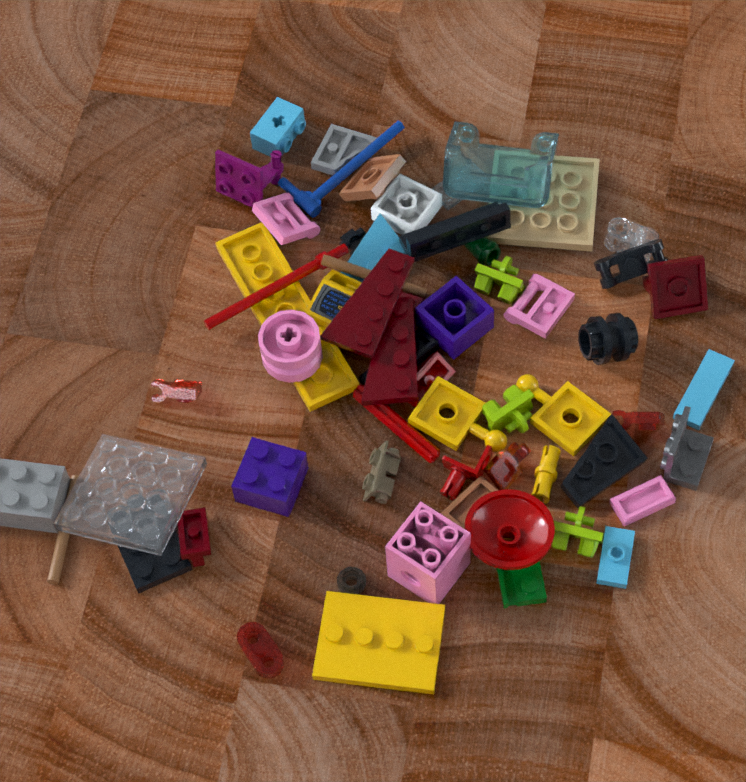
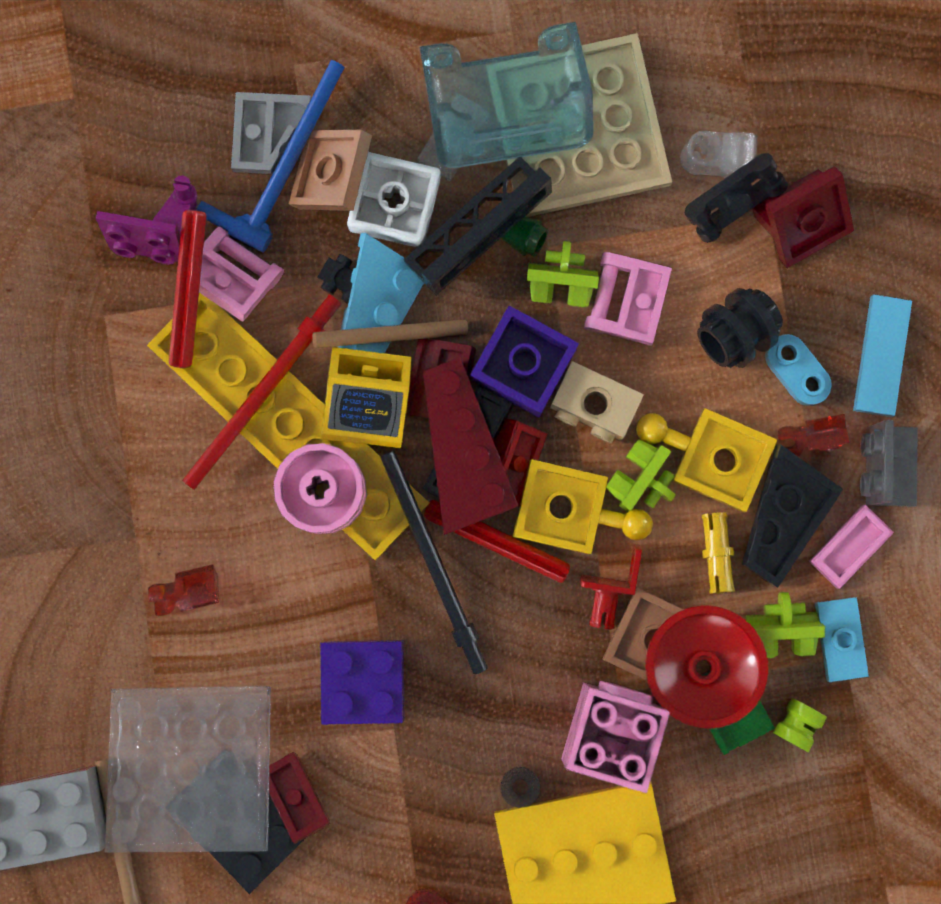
camera: 20 degrees left, 25 degrees up
medium azure brick [250,97,306,157] -> none
dark red wing [320,248,415,359] -> none
dark tan hinge [362,441,401,504] -> none
clear red plate [483,442,531,490] -> none
none -> red axle [169,210,206,368]
none -> black bar [380,450,488,675]
none -> tan brick [550,361,644,443]
none -> medium azure plate [765,334,832,406]
none -> lime wheel [773,698,827,753]

